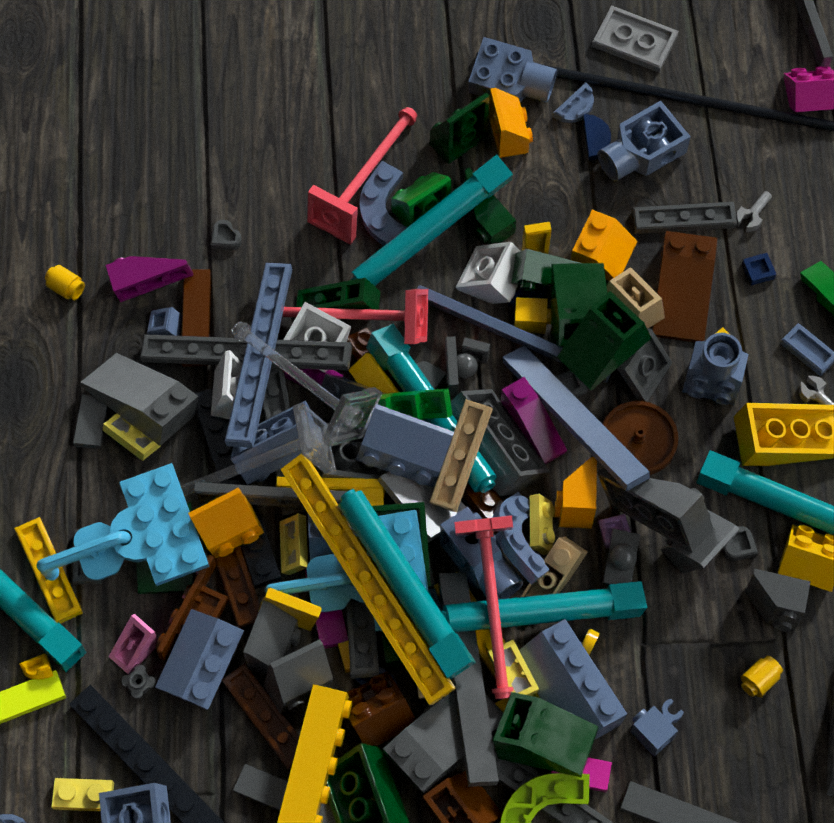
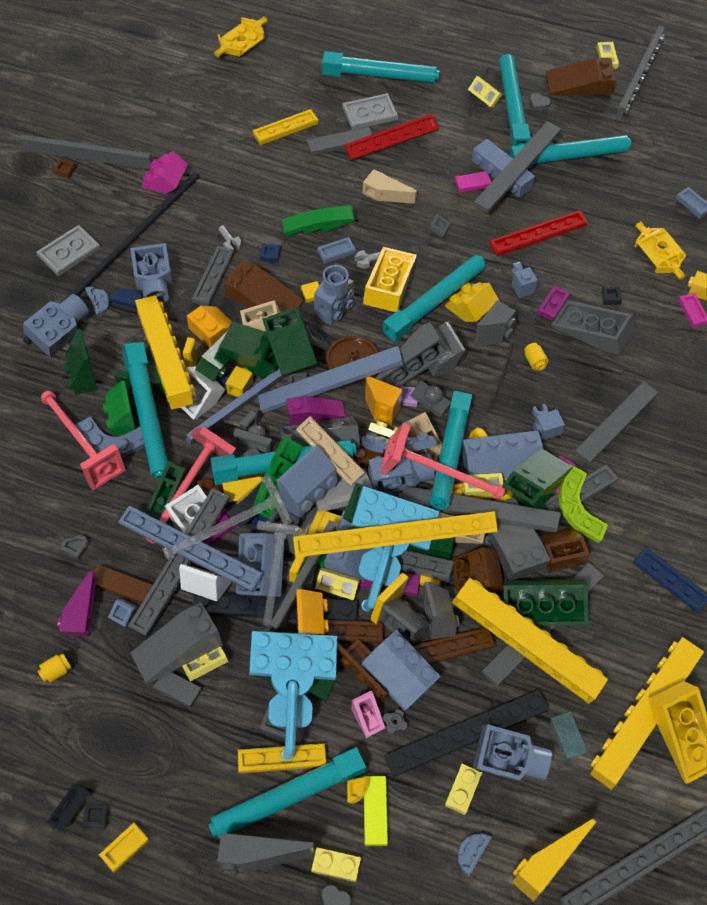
camera: 70 degrees left, 5 degrees down
teal brick [338,489,476,679] -> none
light orange slope [489,88,533,158] -> none
none -> yellow brick [135,295,195,410]

